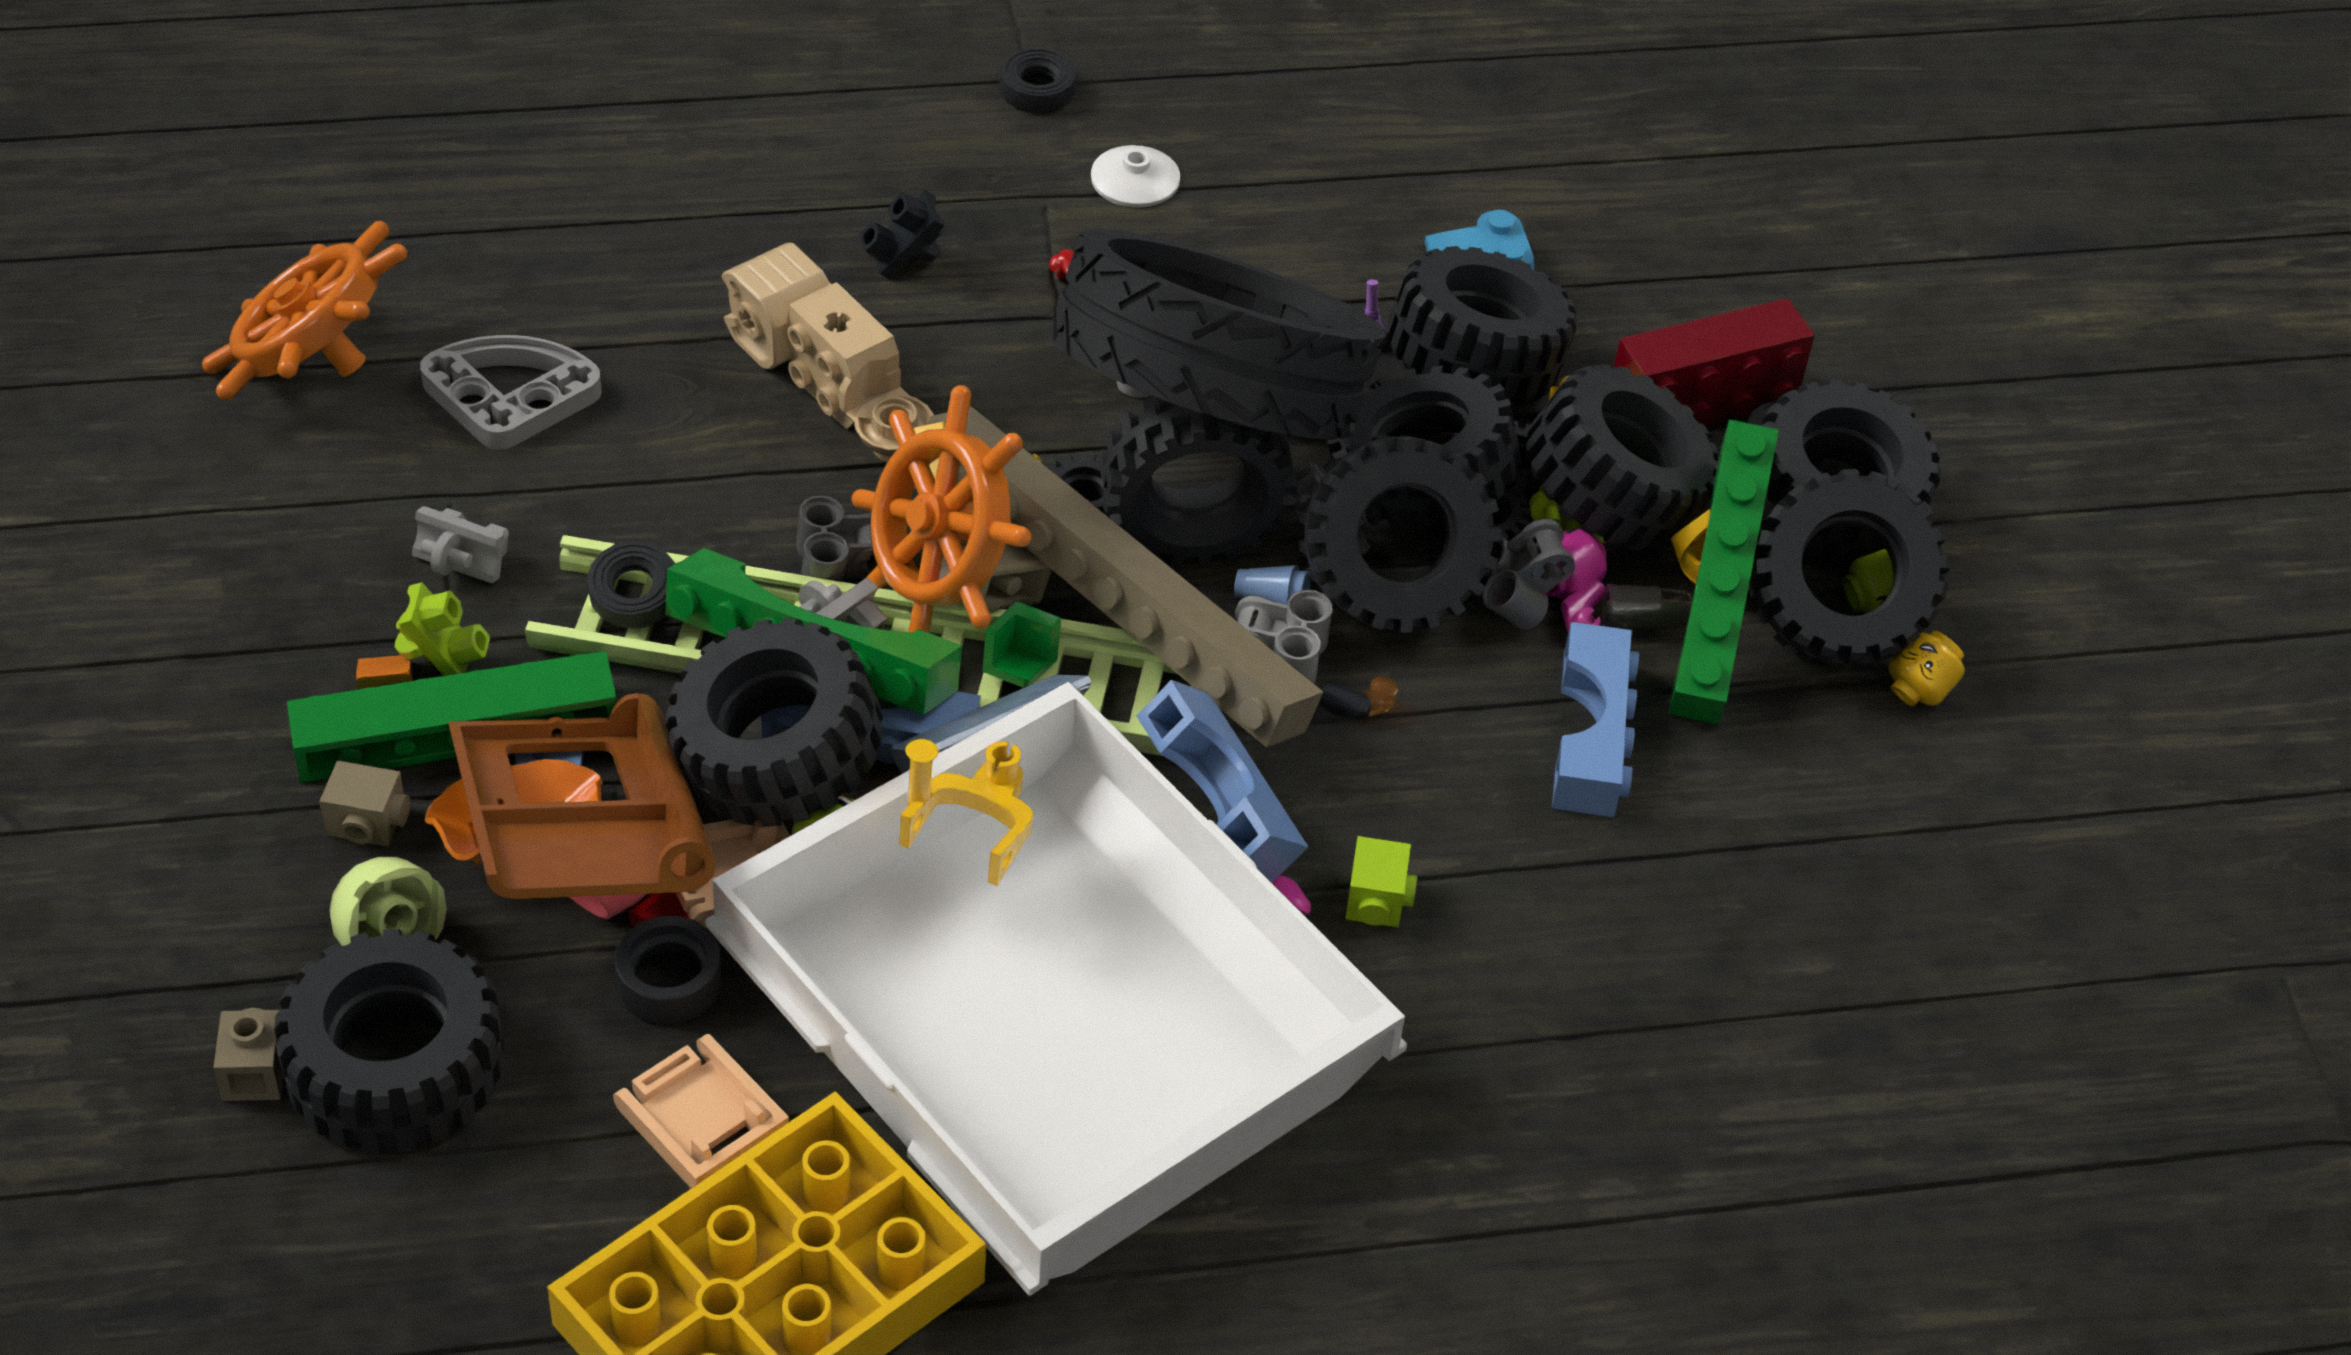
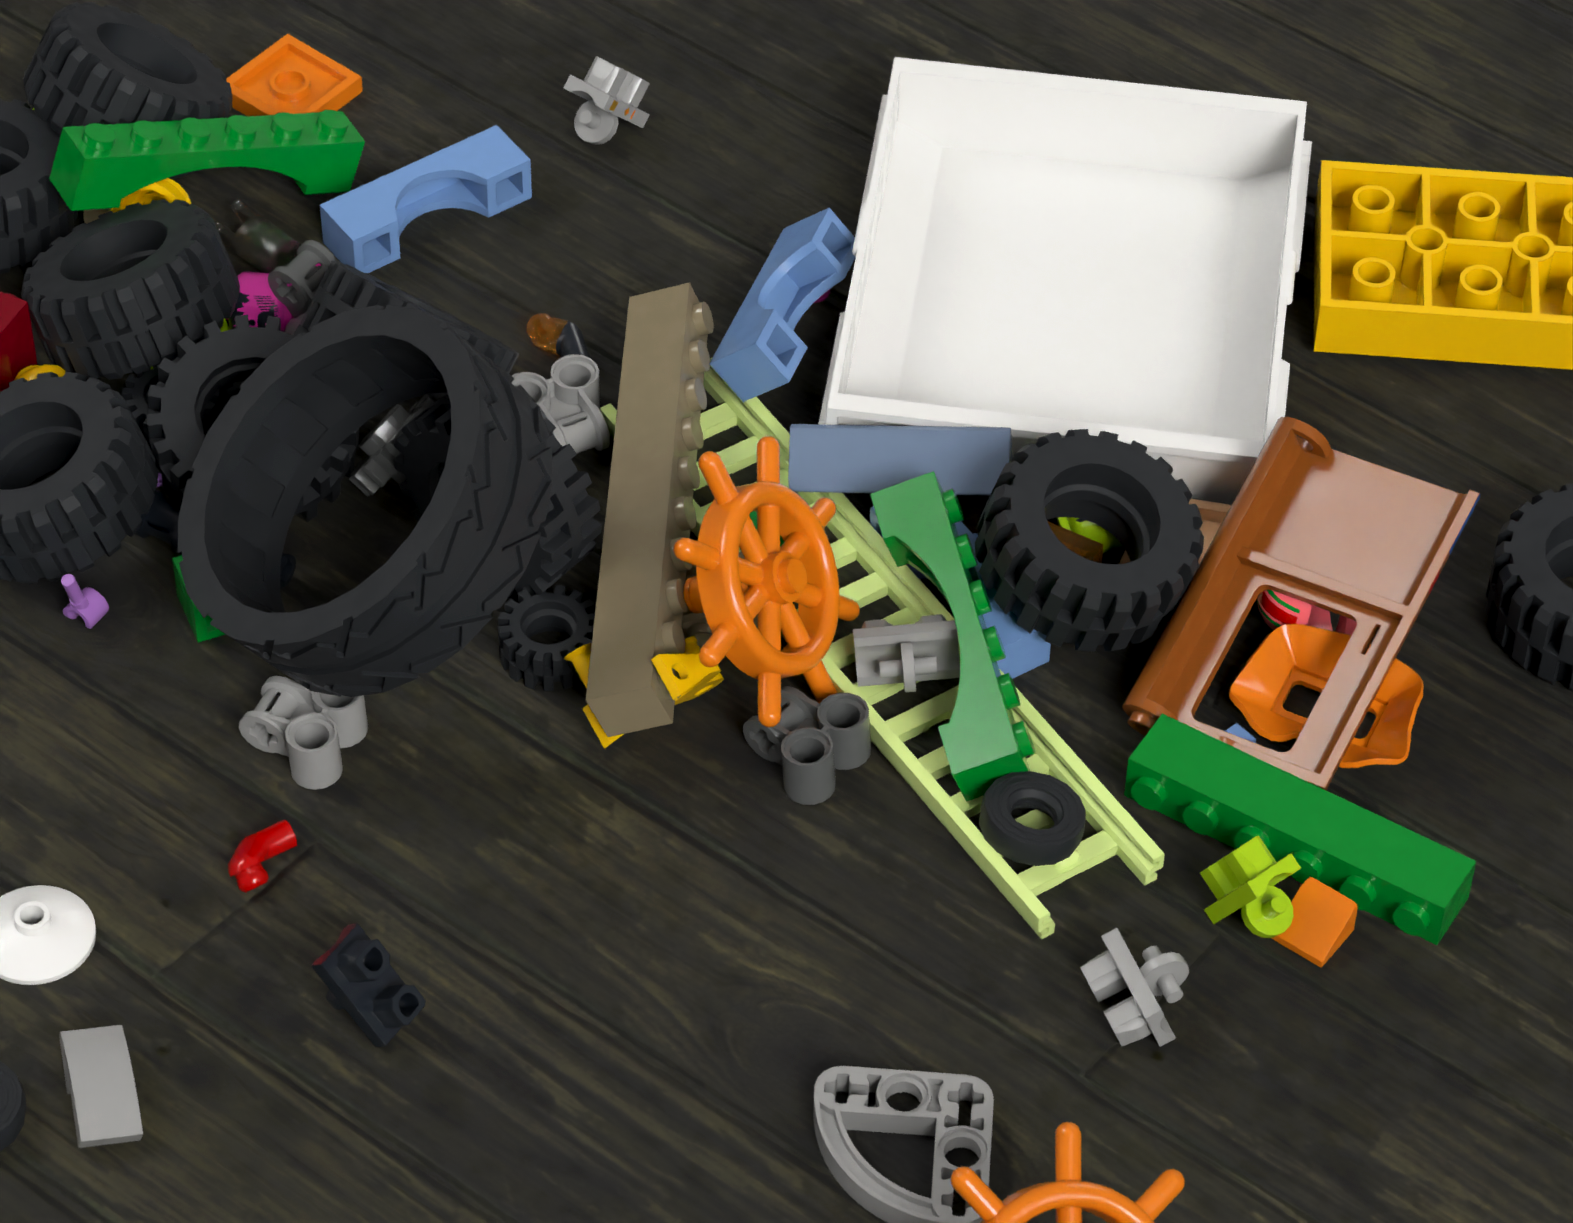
camera: 130 degrees left, 0 degrees up
dark tan brick [319,761,410,847] -> none
yellowish green cylinder [329,857,447,947] -> none
light nougat container [613,1034,789,1189] -> none
tan brick [721,243,934,462] -> none
yellow piece [899,739,1034,886] -> none
lime brick [1345,836,1417,927] -> none
none -> light grey slope [59,1025,143,1148]
none -> orange tile [226,34,363,116]
none -> light grey hips [563,56,650,145]

